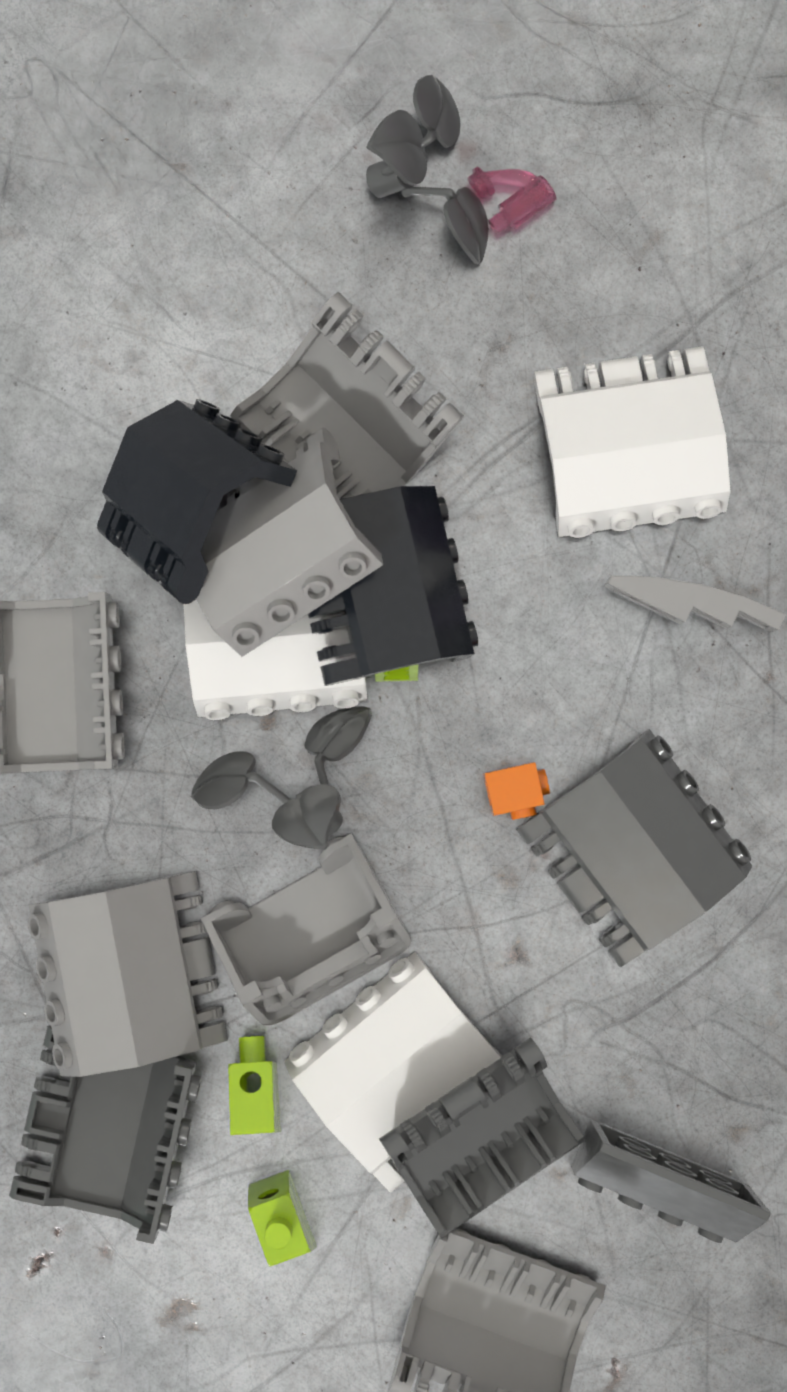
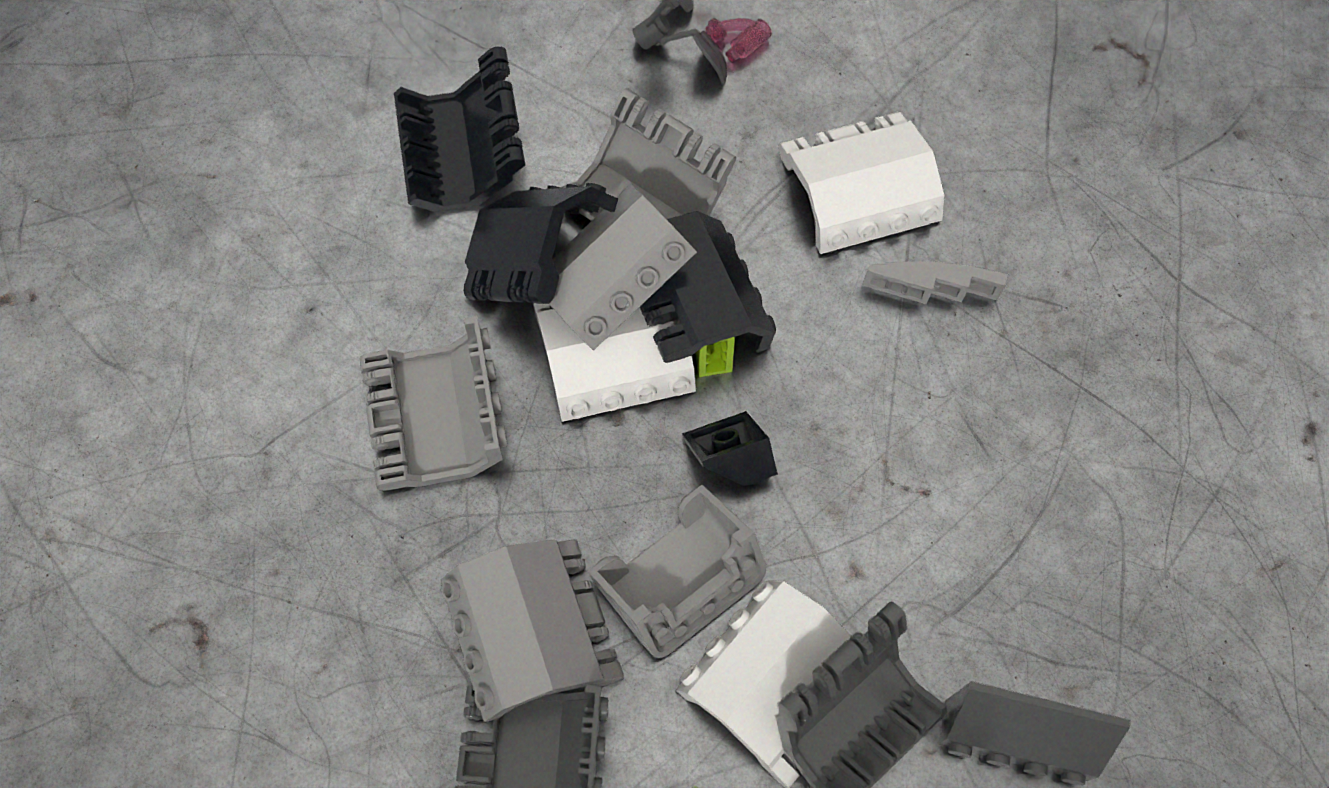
camera: 15 degrees left, 20 degrees down
dark grey plant [190,706,372,850] -> none
lime torso [228,1036,281,1135] -> none
orange brick [483,762,550,820] -> none
dark grey hinge [516,729,752,967] -> none
none -> black hinge [394,46,525,212]
none -> black slope [682,411,778,486]

